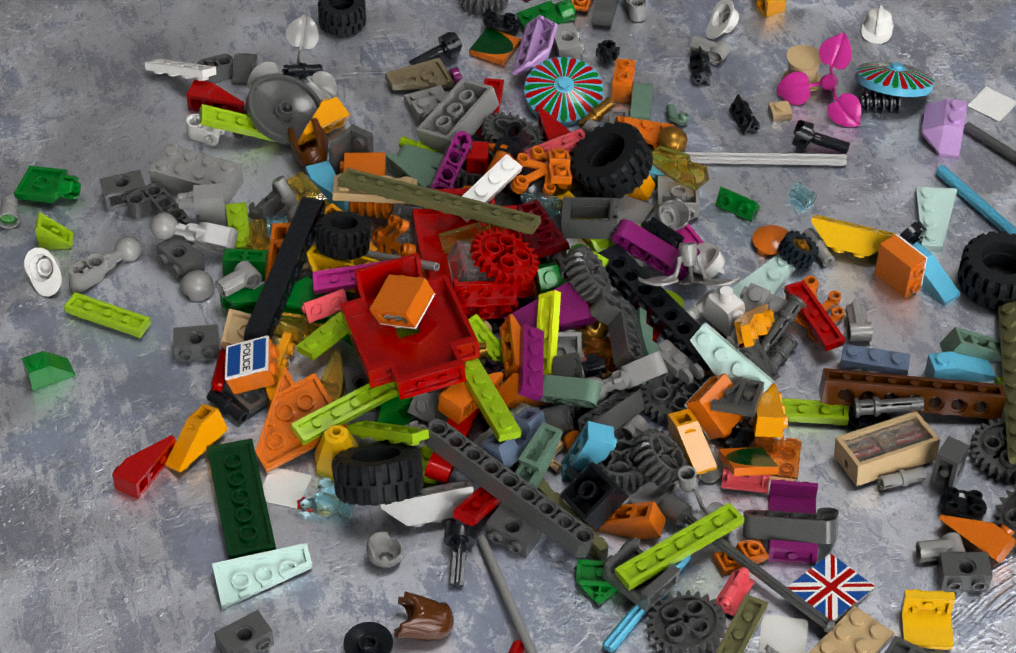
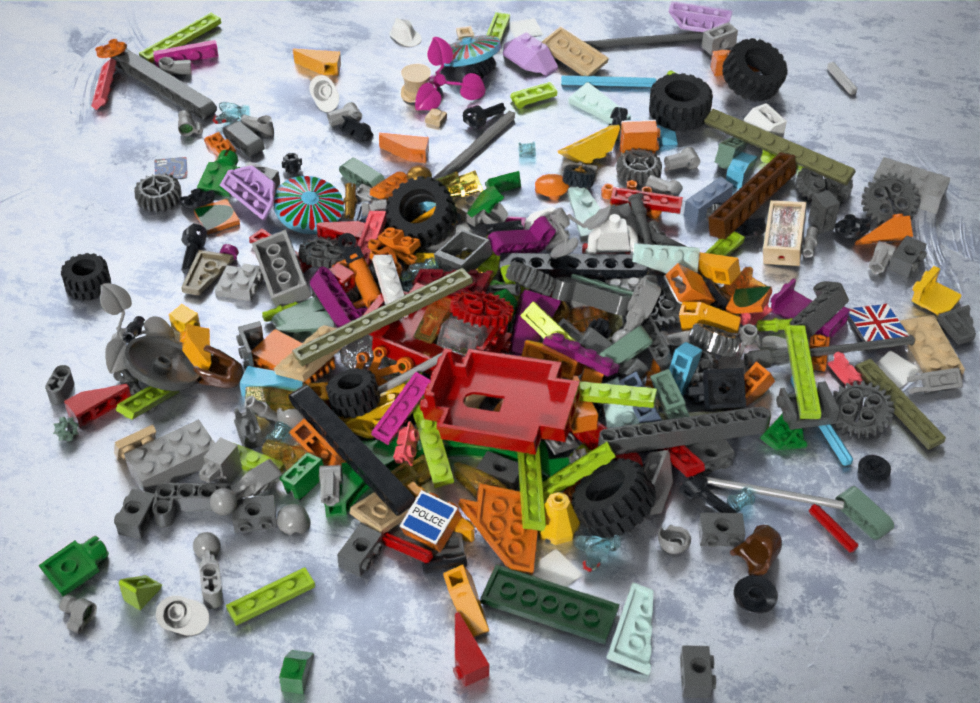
camera: 55 degrees left, 0 degrees up
white plate [145,59,216,81] -> none
white piece [186,114,226,146] -> none
dark grey slope [232,53,258,85] -> none
orange piece [370,275,435,329] -> none
orange brick [611,59,636,104] -> none
sand green arm [666,104,689,126] -> none
dark grey wing [711,378,765,417] -> none
black hinge [729,94,760,135] -> none
light orange slope [734,304,775,348] -> none
dark grey pin [853,396,924,418] -> none
none -> sand green gear [53,417,79,441]
none -> tan plate [114,425,157,460]
none -> yellow brick [168,303,200,333]
none -> orange slope [379,132,429,163]
none -> tan plate [456,26,474,40]
none -> green slope [467,186,505,218]
none -> lime plate [486,12,510,44]
none -> lime plate [510,82,558,109]
none -> tan plate [542,26,609,76]
none -> dark grey gear [616,148,662,186]
none -> light grey piece [664,147,701,171]
none -> dark grey brick [698,513,745,547]
none -> clear light blue bush [727,487,755,513]
none -> lime axle [756,318,793,332]

